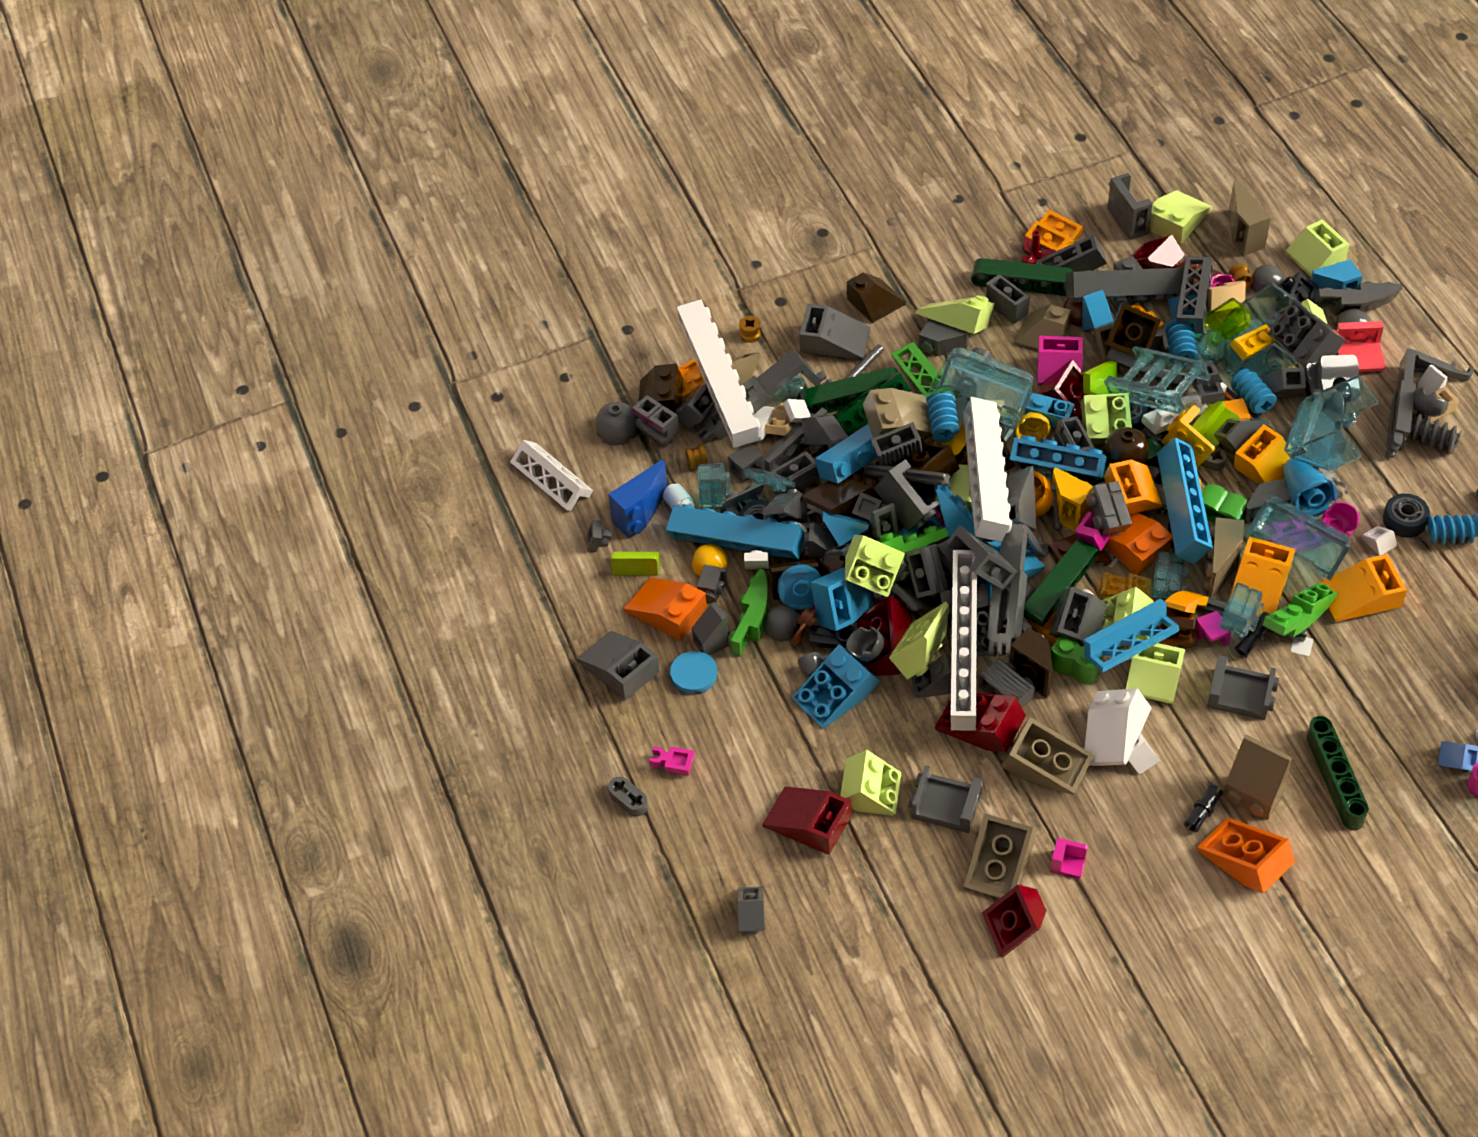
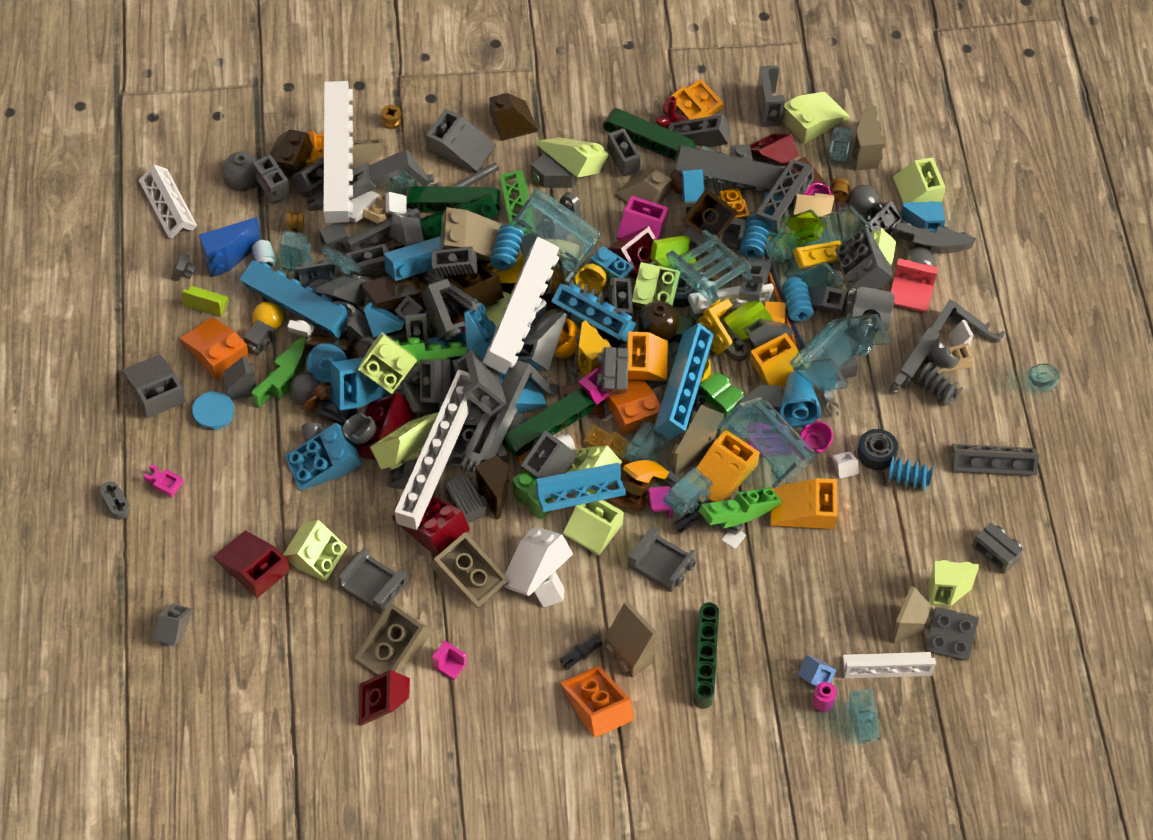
camera: 10 degrees right, 5 degrees up
none -> clear light blue slope [828,126,853,161]

